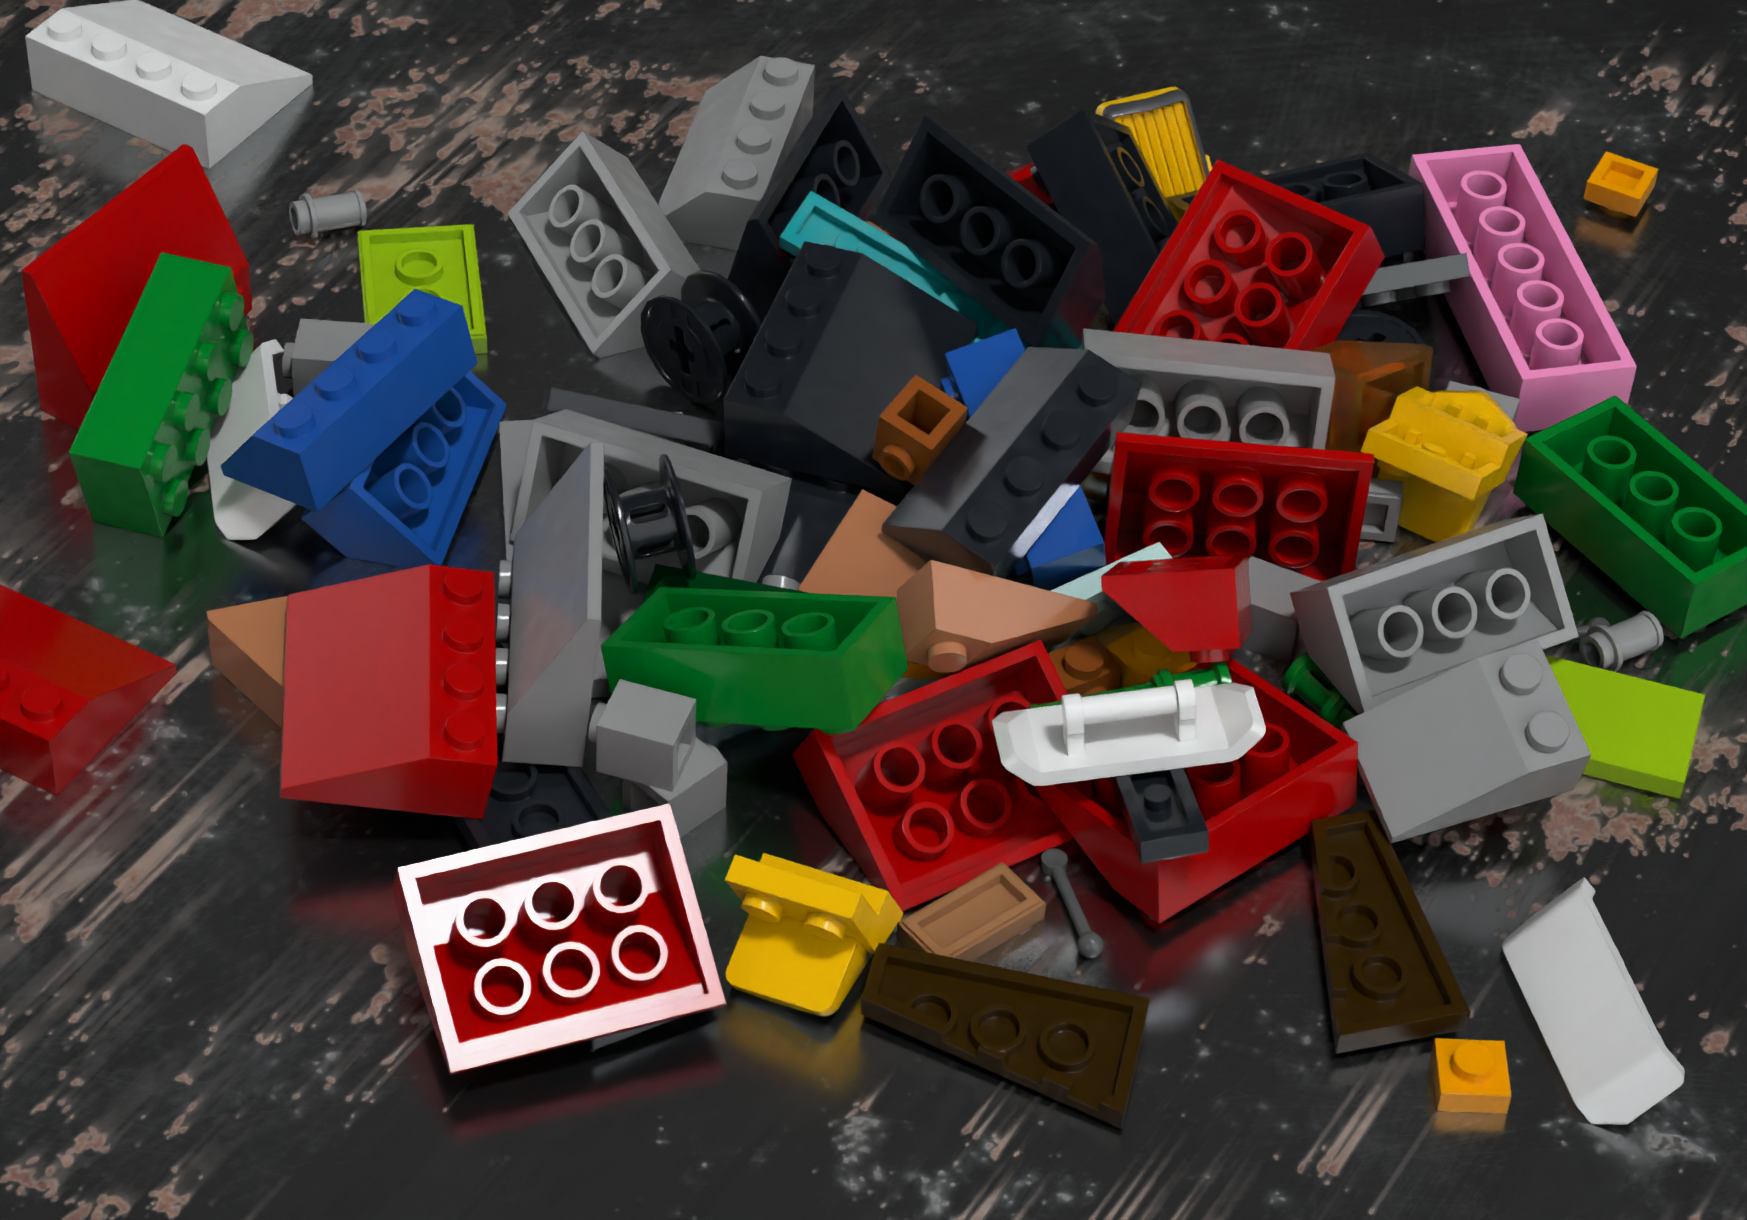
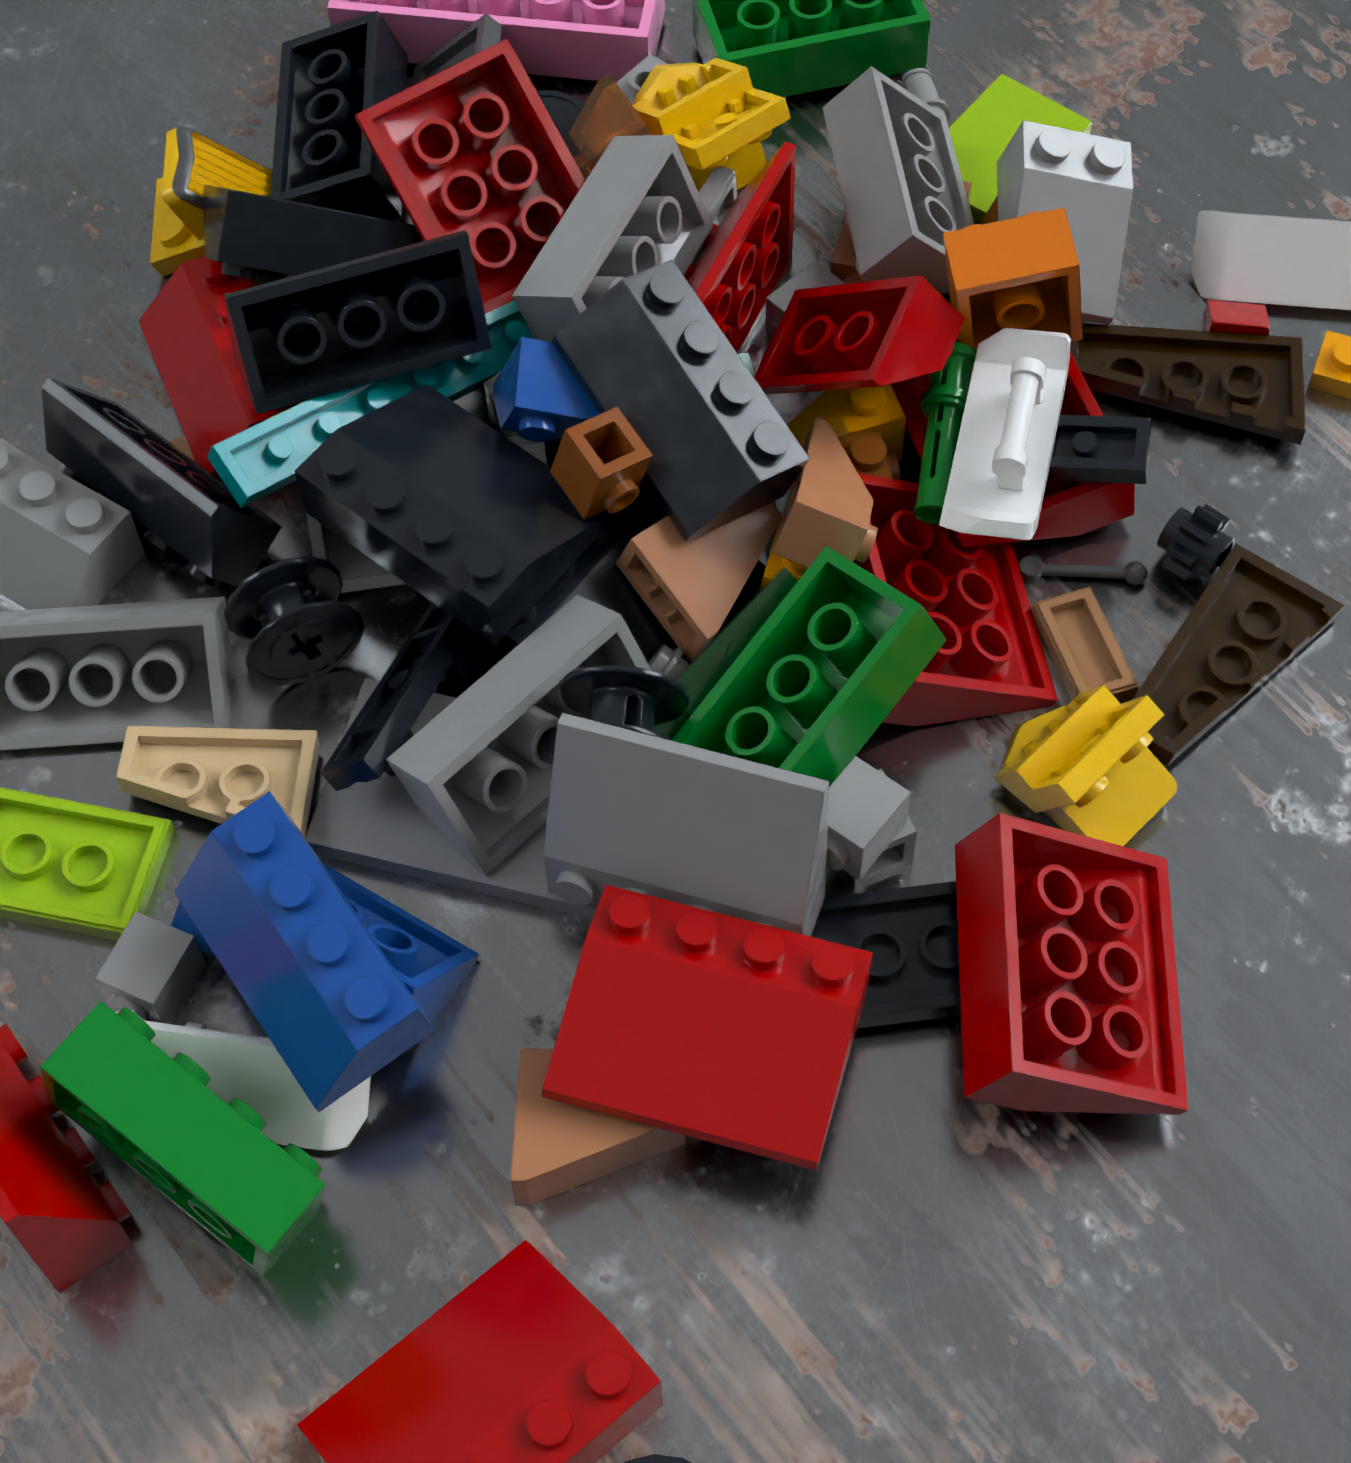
camera: 65 degrees left, 15 degrees up
none -> tan wing [116,726,320,837]
none -> orange brick [943,207,1083,351]
none -> black gear [1157,504,1235,582]
none -> red slope [1205,300,1270,335]

